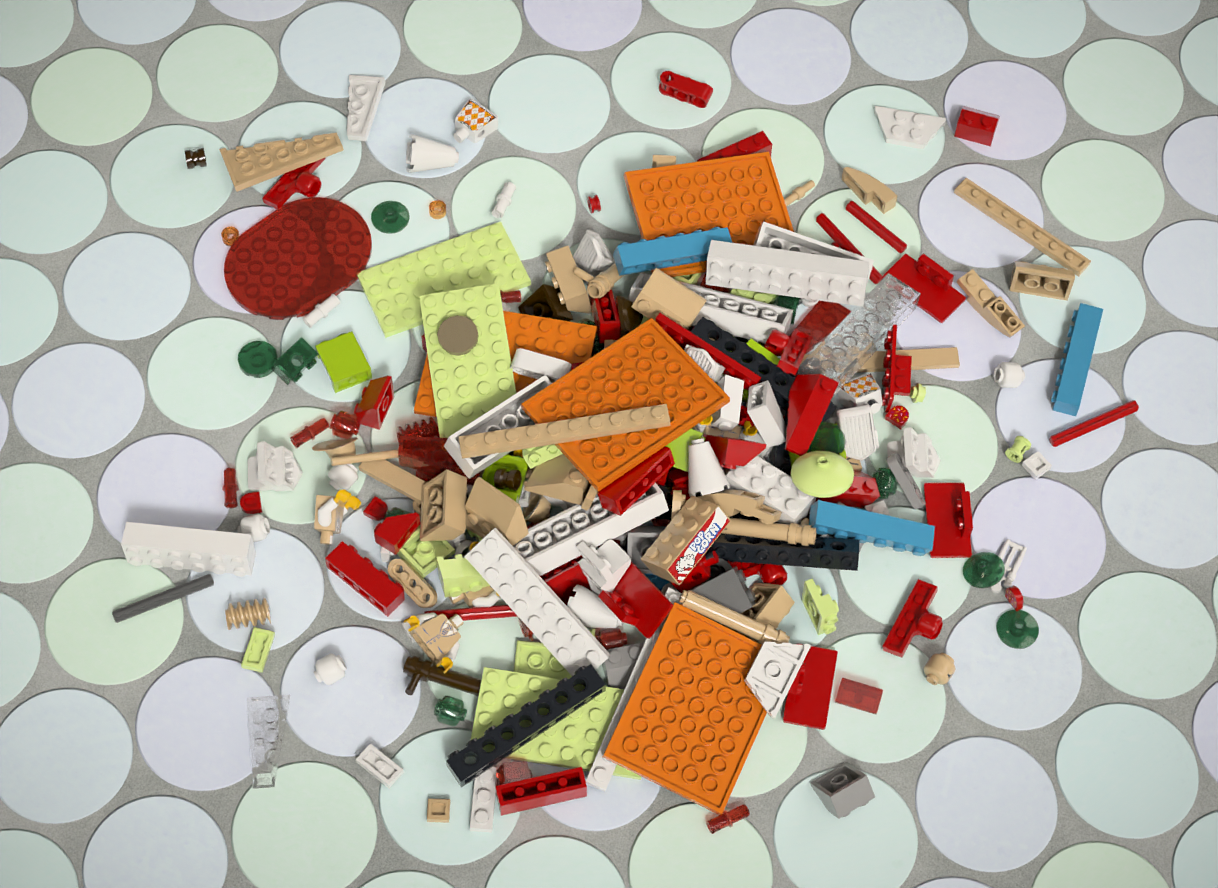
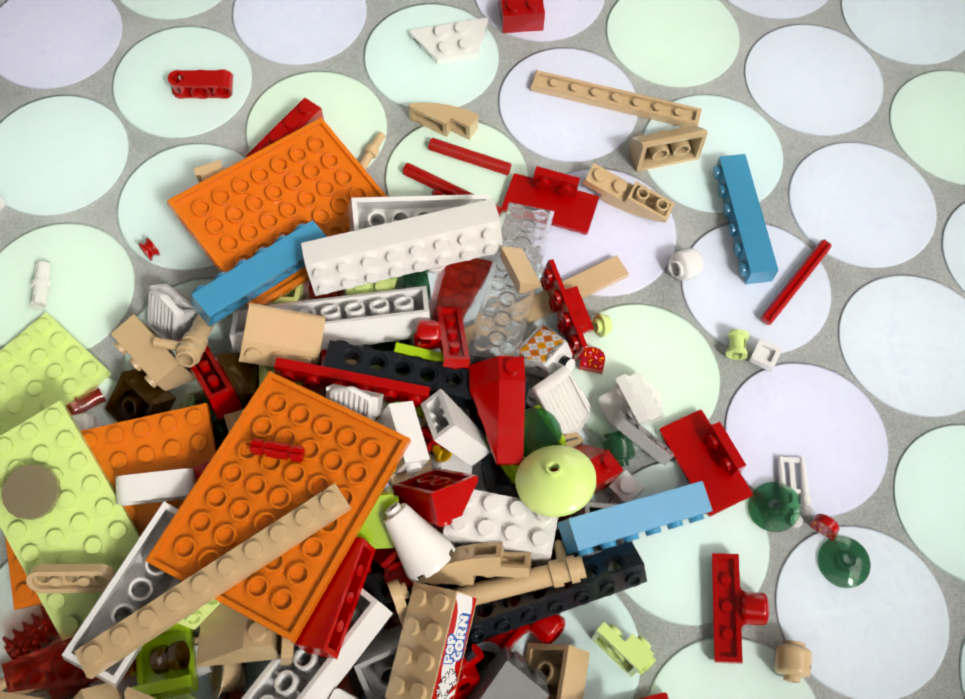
camera: 25 degrees left, 5 degrees up
none -> tan plate [26,564,116,593]
none -> red axle [249,438,305,463]
none -> tan slope [500,246,542,294]

